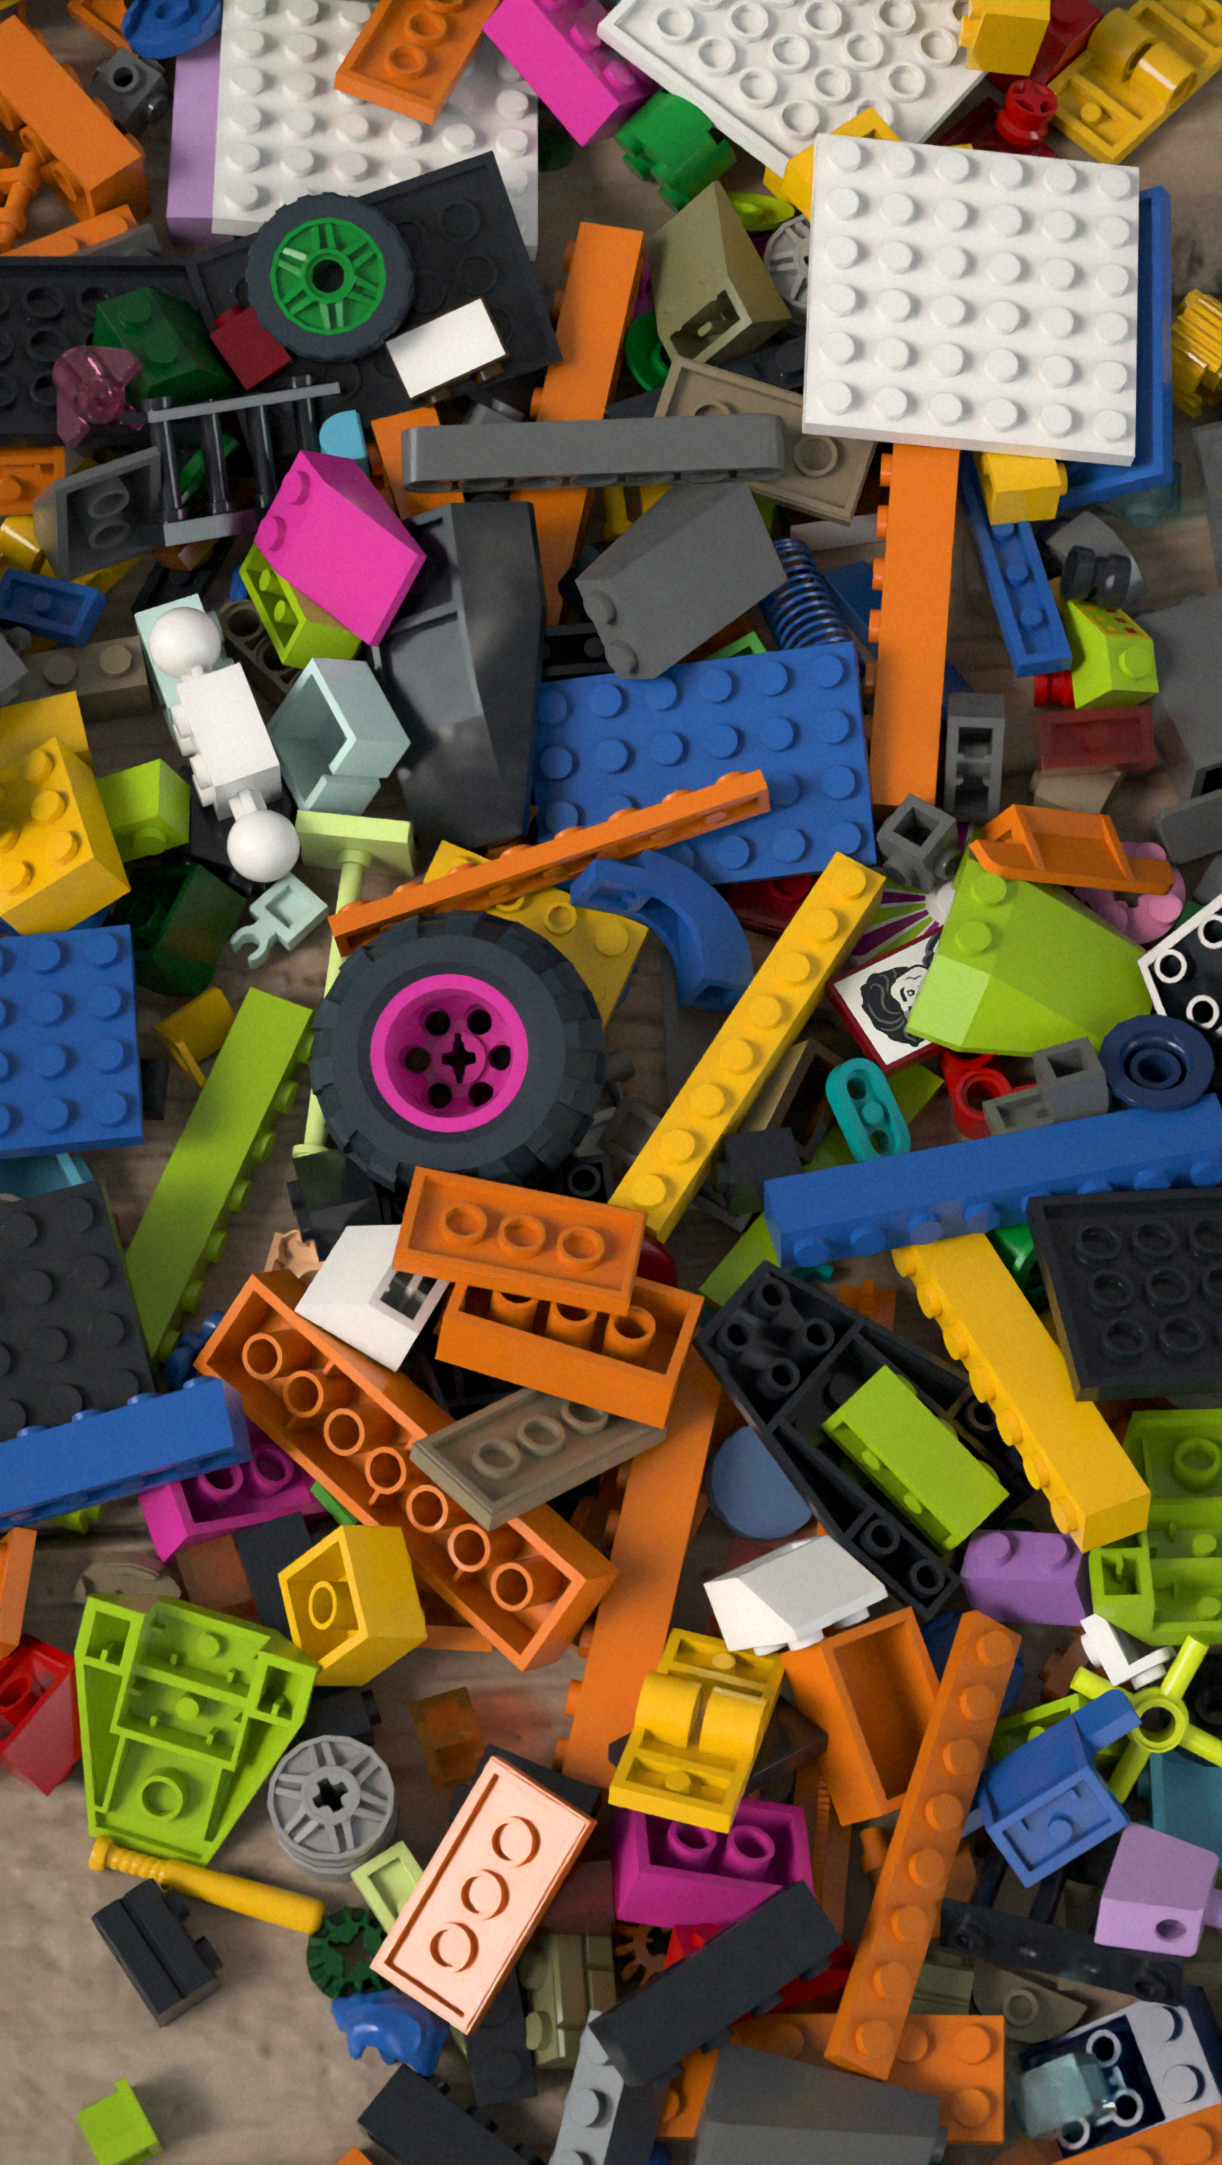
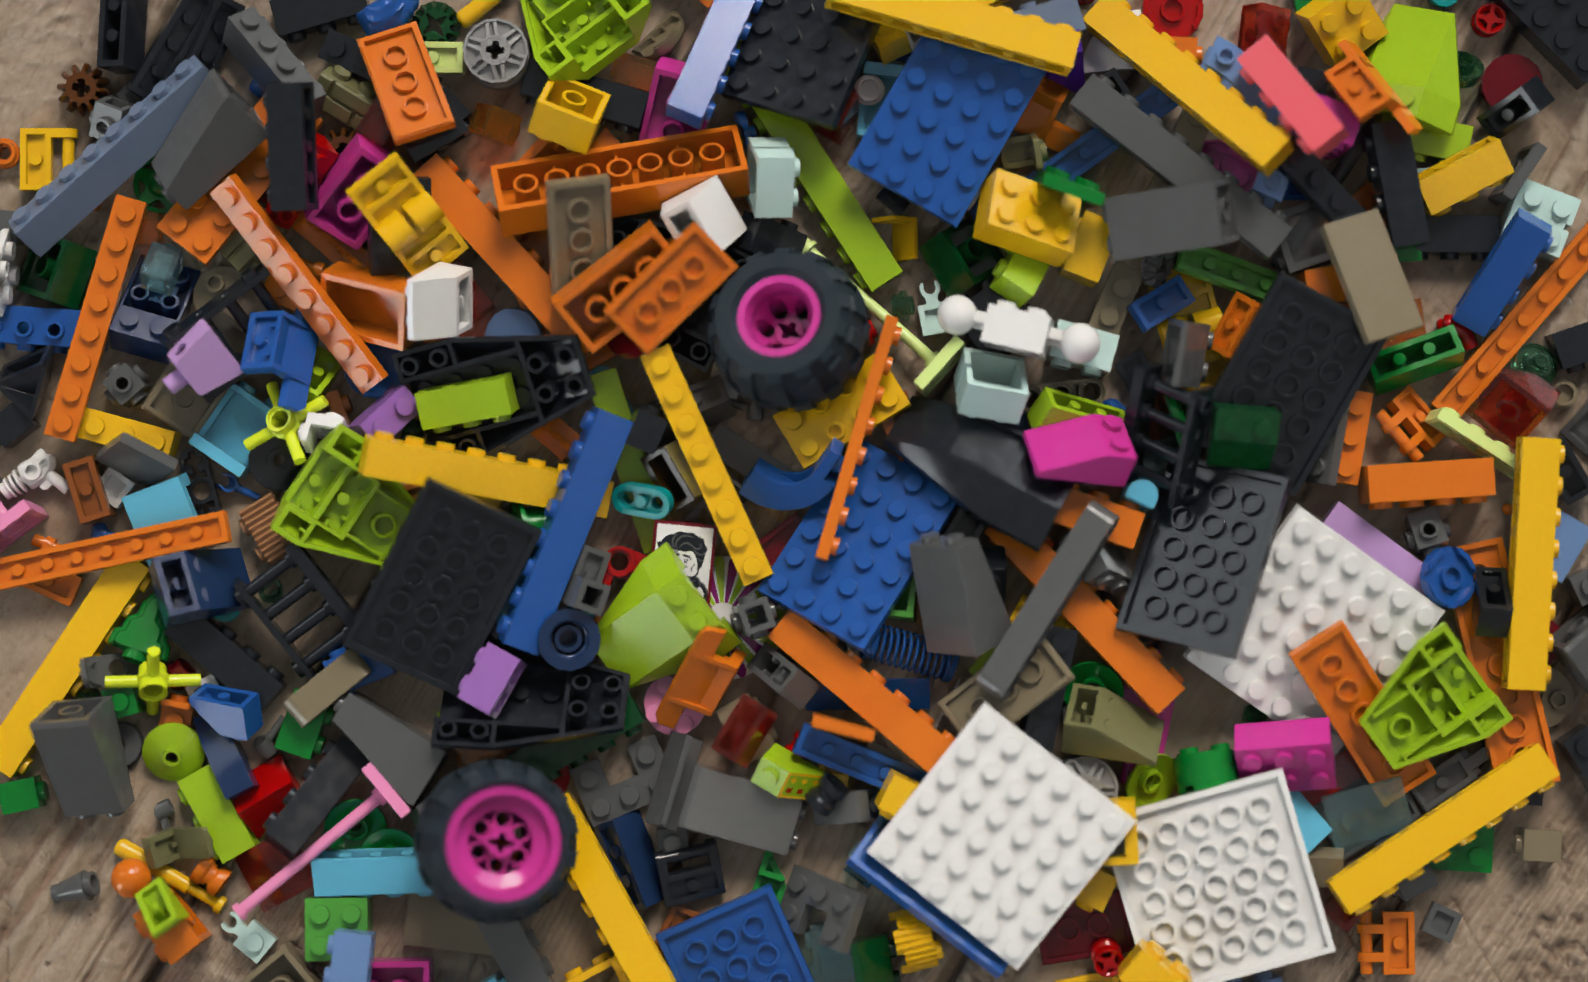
camera: 125 degrees right, 20 degrees up
clear pink brick [52,345,144,449] -> none
dark red brick [209,303,295,392] -> none
wheel [245,192,417,364] -> none
white brick [383,295,513,408] -> none
none -> light aqua piece [745,137,800,218]
none -> orange tile [811,711,875,743]
none -> clear green plate [892,290,915,322]

